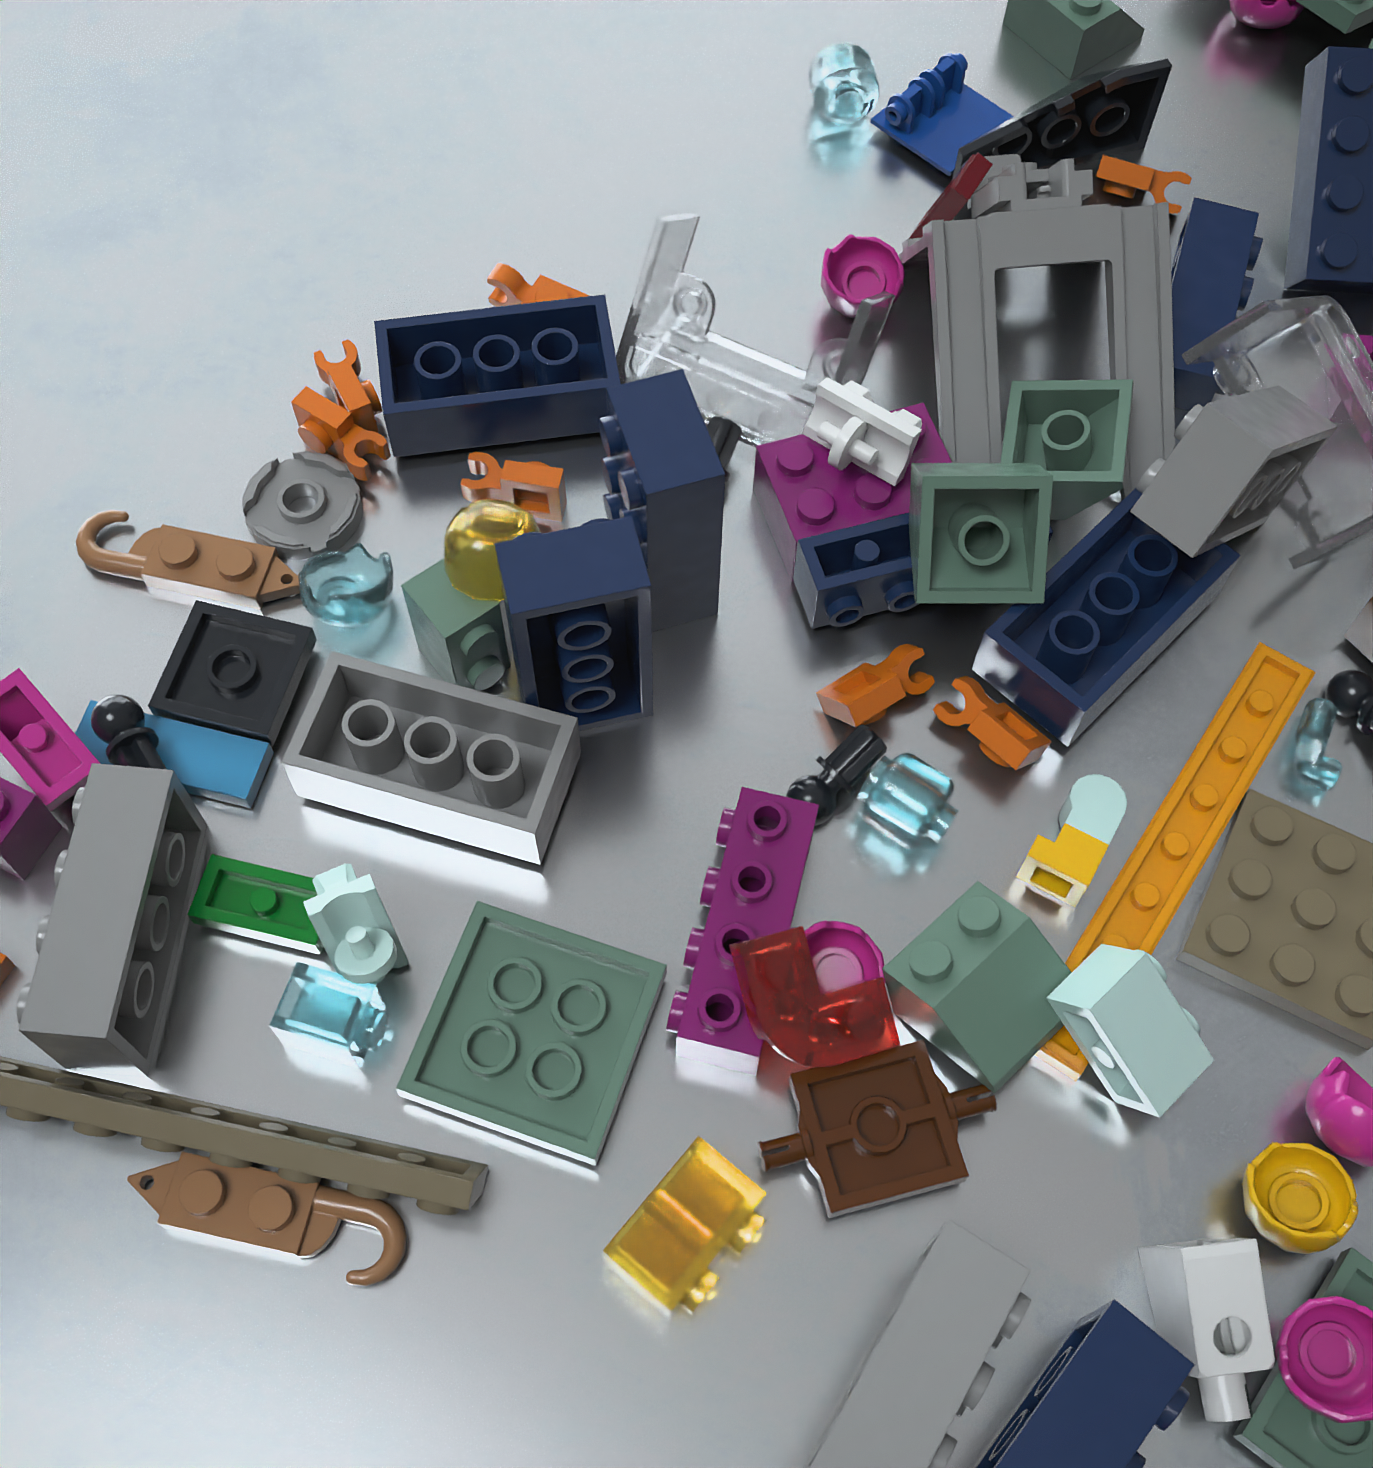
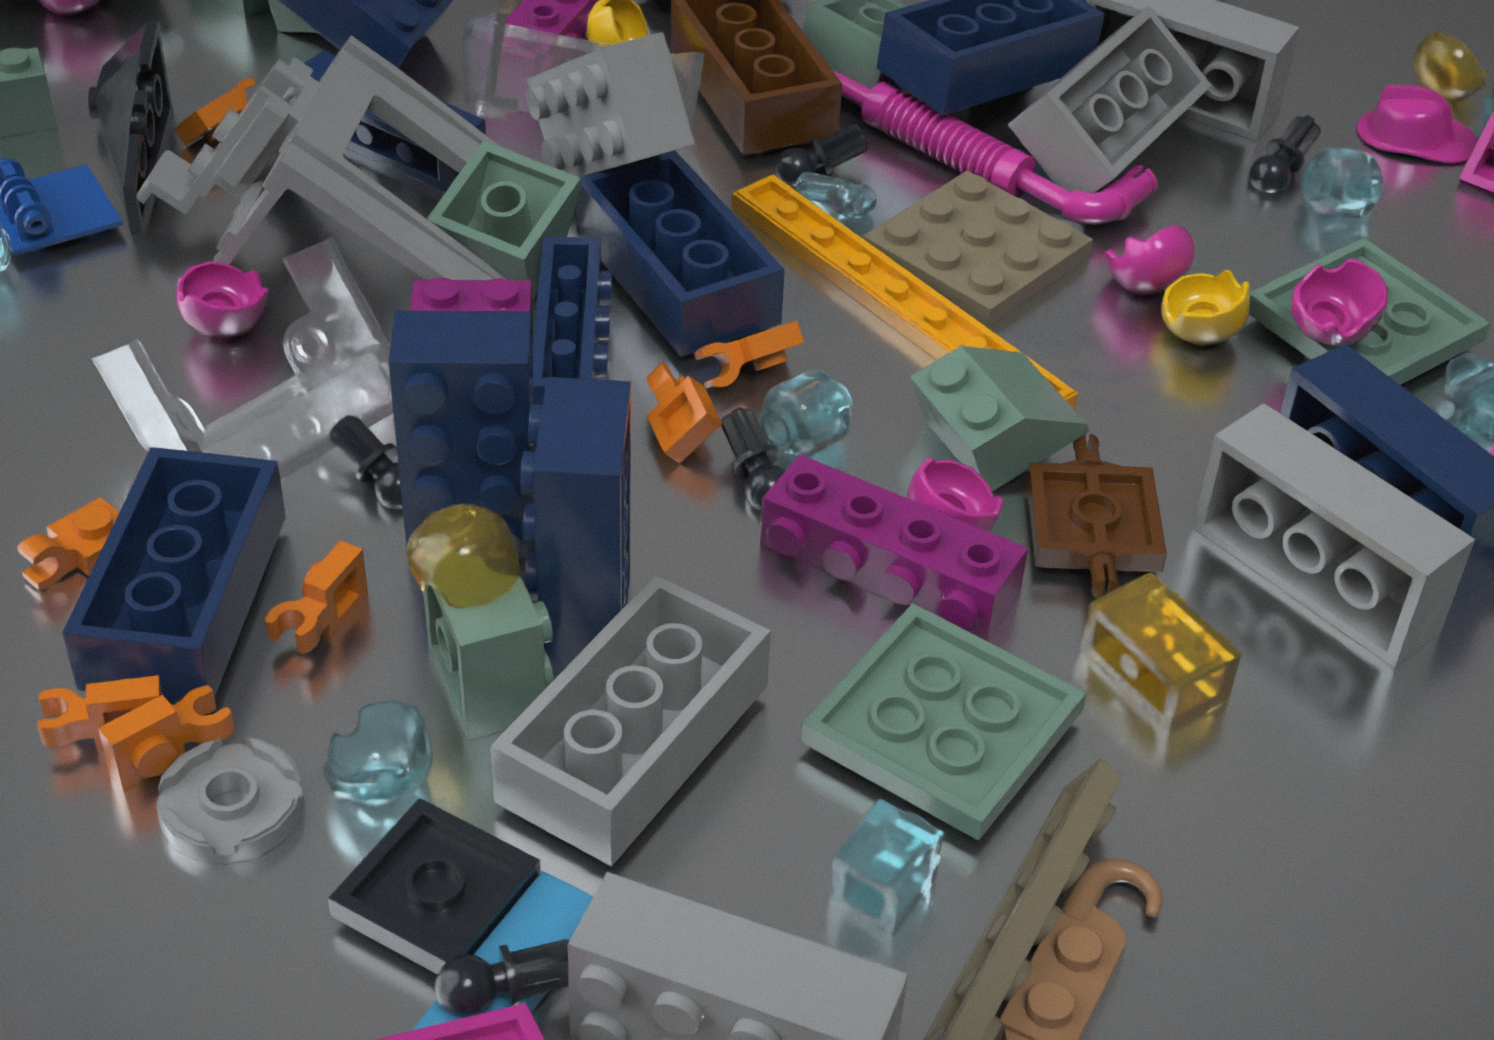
camera: 75 degrees left, 20 degrees down
medium nougat plate [76,510,306,610] -> none
green plate [187,854,323,954] -> none
light aqua hips [303,864,409,991] -> none
clear red plate [729,926,901,1067] -> none
white hips [802,377,922,486] -> none
dark red tile [908,152,993,239] -> none
sand green slope [909,463,1053,603] -> none
leg [1016,774,1127,907] -> none
light aqua brick [1046,943,1215,1117] -> none
white torso [1138,1238,1275,1422] -> none

